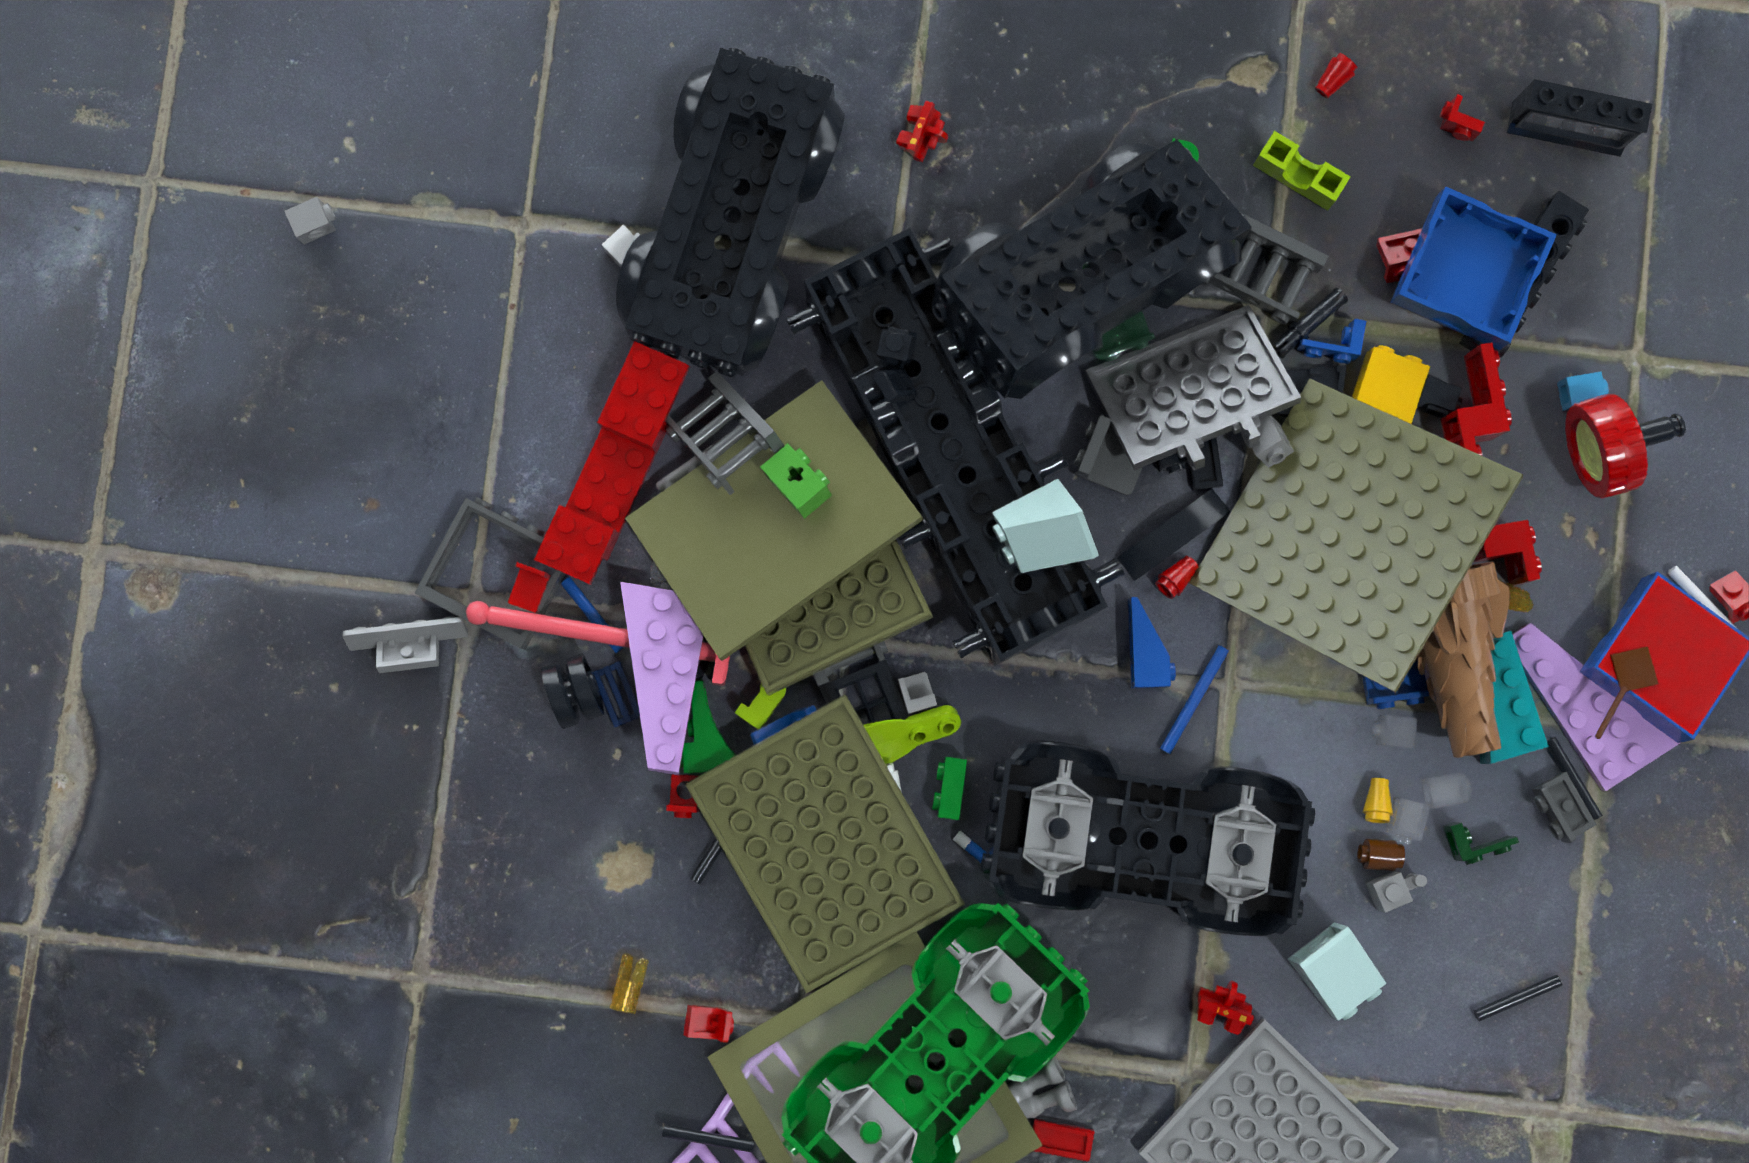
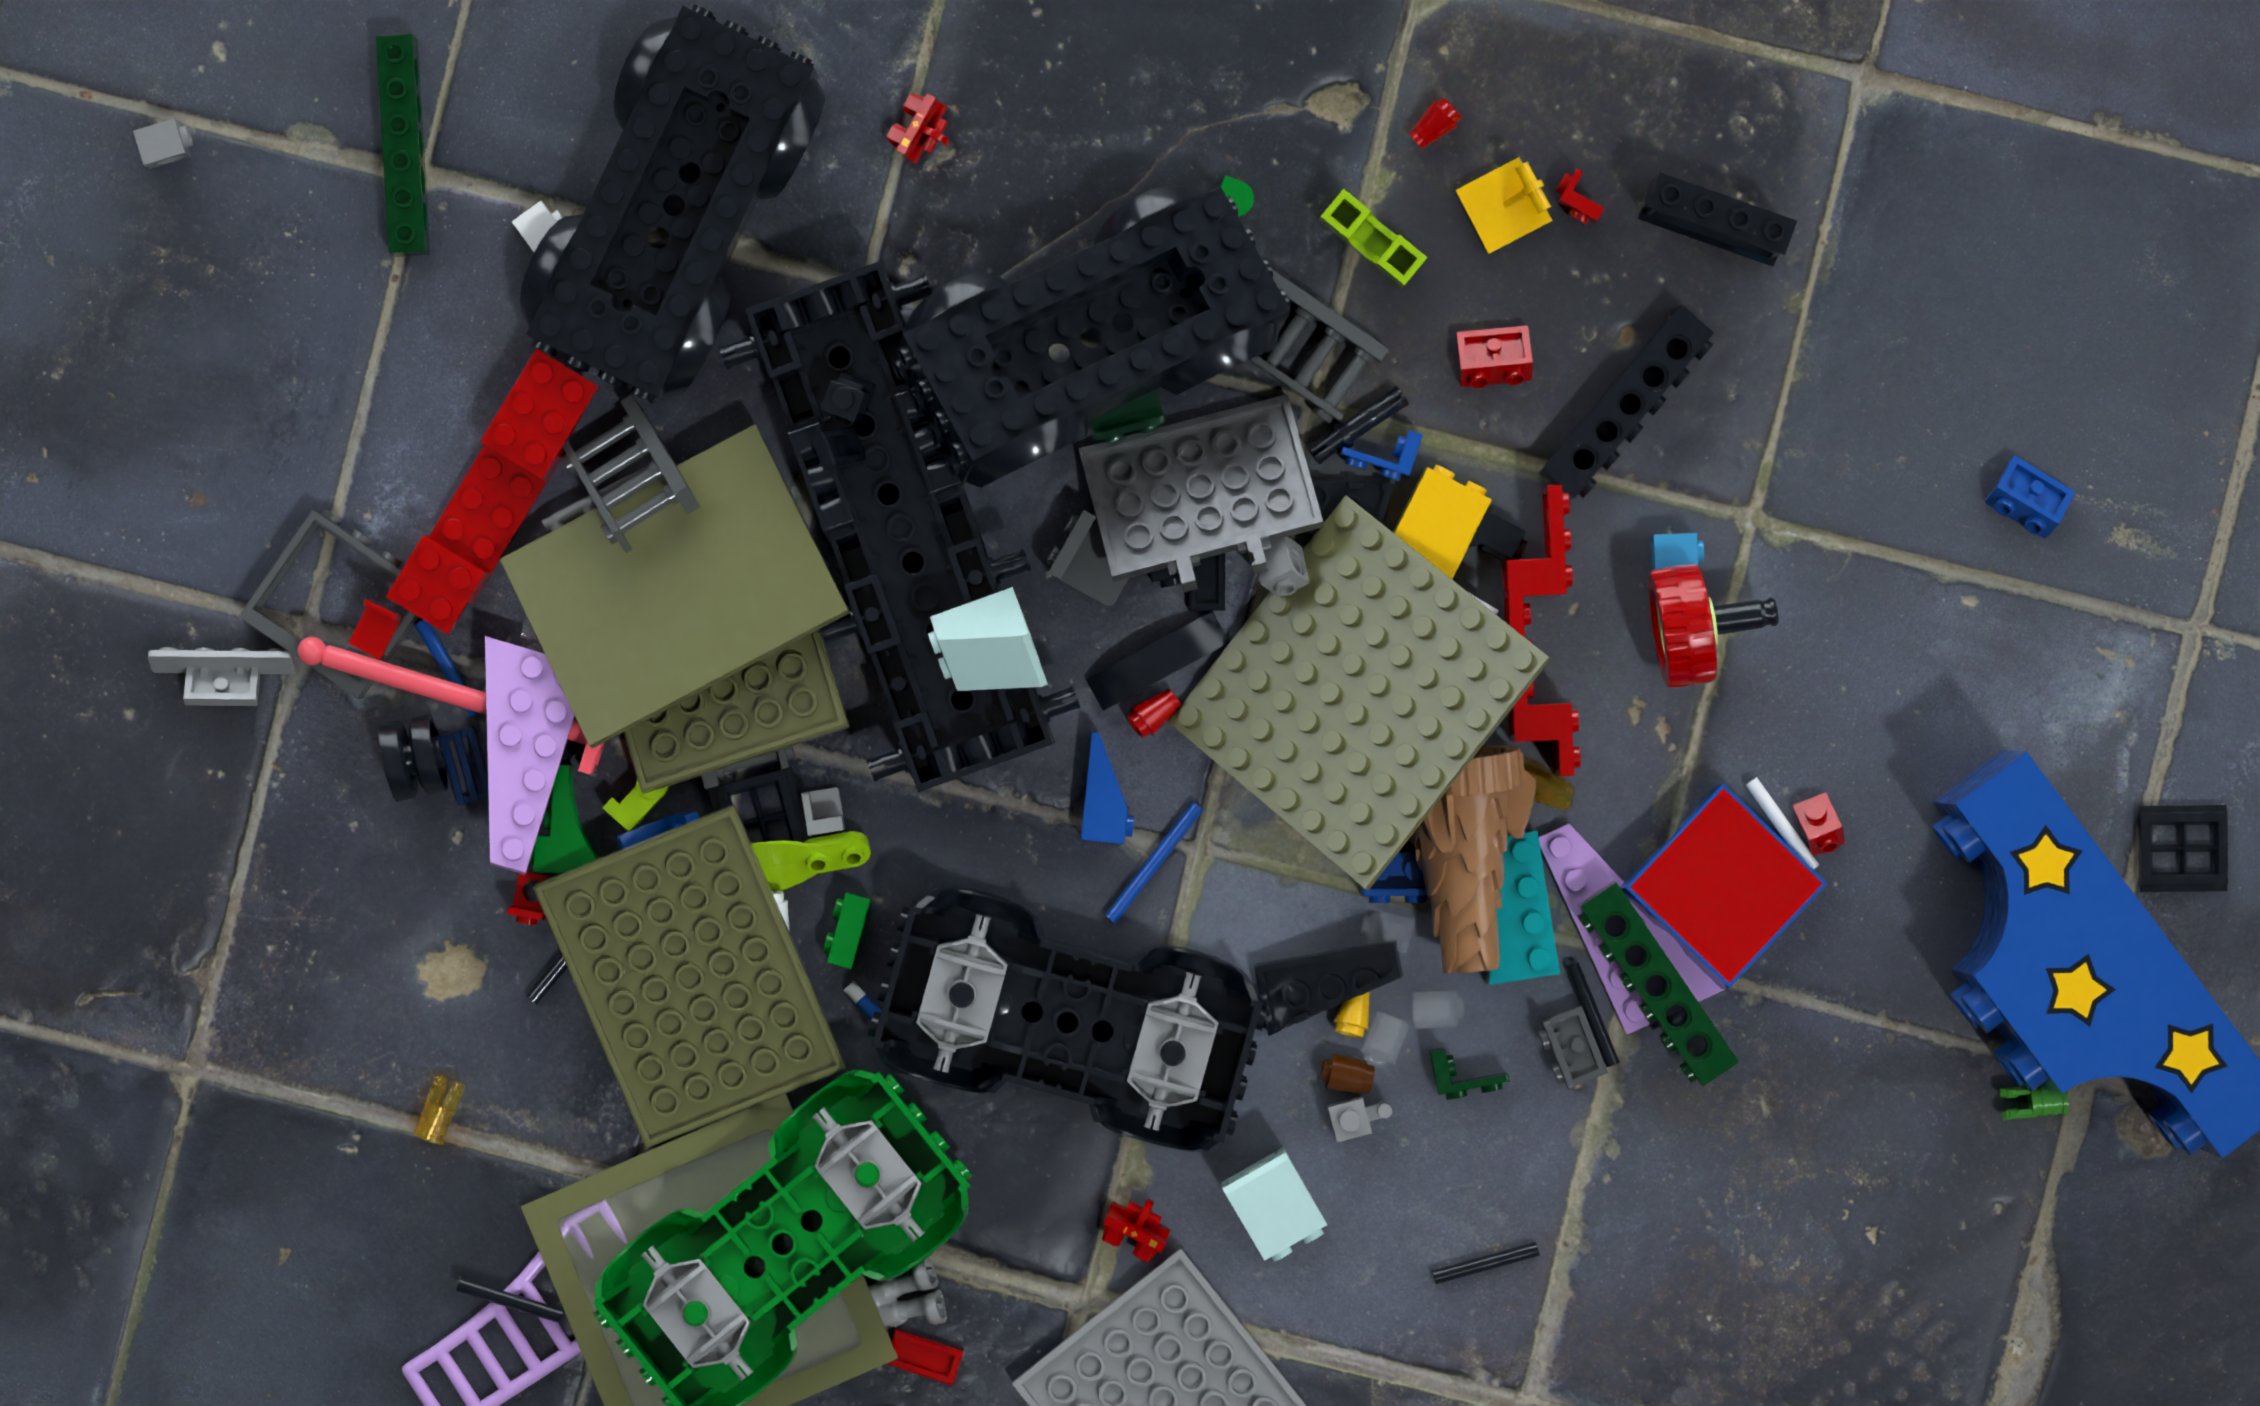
camera: 10 degrees right, 5 degrees up
red bracket [683,1005,734,1043] -> none
bright green brick [760,443,832,519] -> none
blue tile [1391,186,1557,350] -> none
reddish brown piece [1595,647,1658,739] -> none
none -> dark green brick [376,34,430,257]
none -> black wing [1254,940,1403,1036]
none -> yellow plate [1455,157,1553,254]
none -> dark green brick [1577,881,1739,1086]

